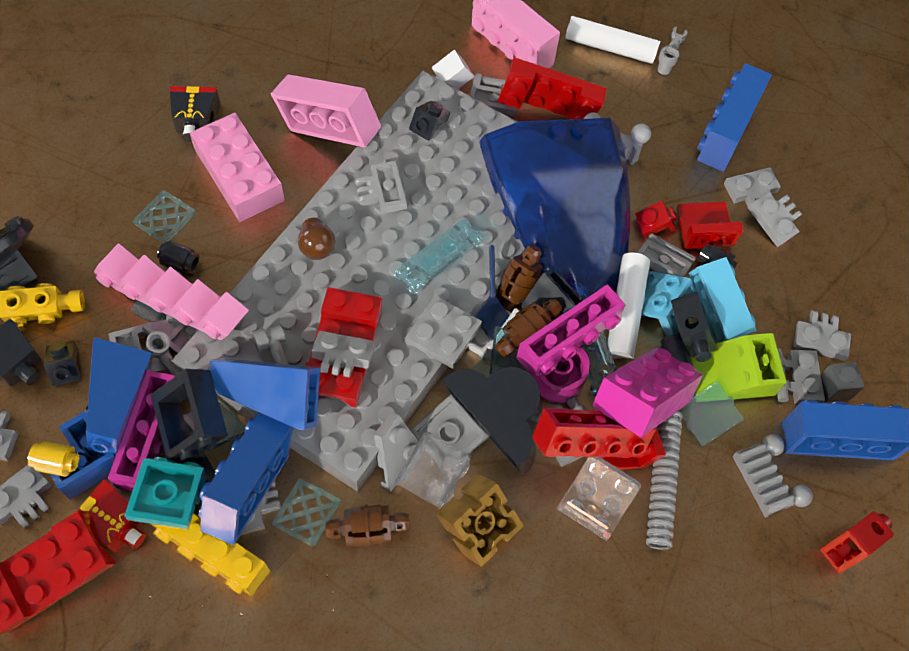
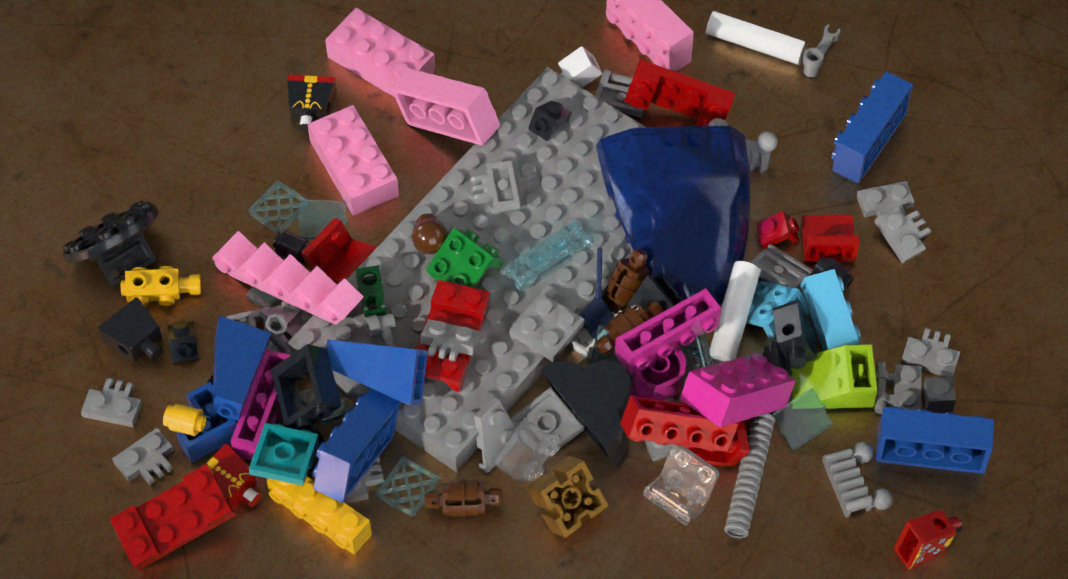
camera: 10 degrees right, 5 degrees down
none -> clear light blue piece [298,200,348,239]
none -> red bracket [301,218,377,284]
none -> bright pink brick [325,8,436,97]
none -> dark green leg [355,265,386,317]
none -> green bracket [426,228,505,288]

